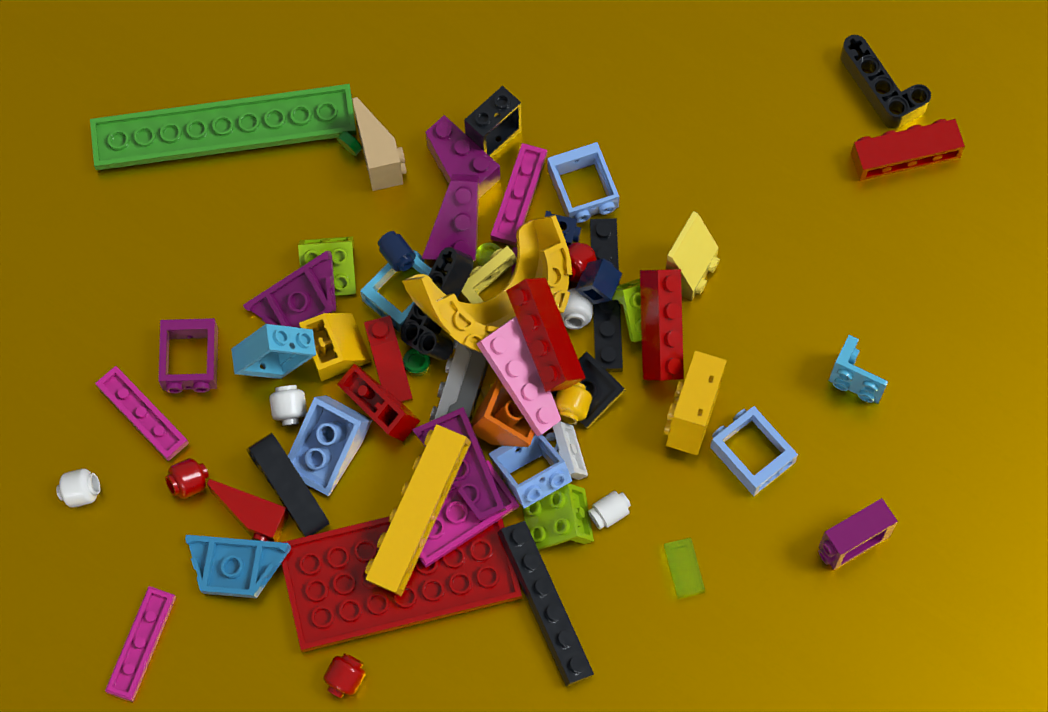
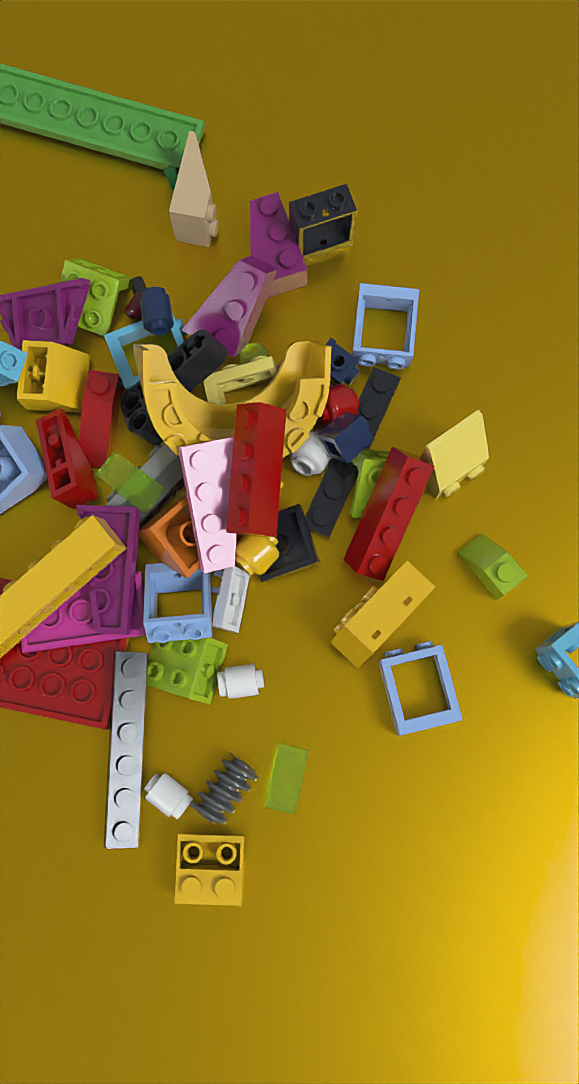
camera: 25 degrees right, 10 degrees up
green tile [403,348,430,376] -> none
dark pink plate [490,143,547,247] -> none
magenta window [818,498,898,570] -> none
none -> clear neon green tile [95,451,165,514]
none -> arm [125,276,147,320]
none -> white brick [144,773,193,820]
none -> yellow slope [174,833,245,906]
none -> dark grey piece [190,752,259,825]
none -> lime slope [457,534,528,600]

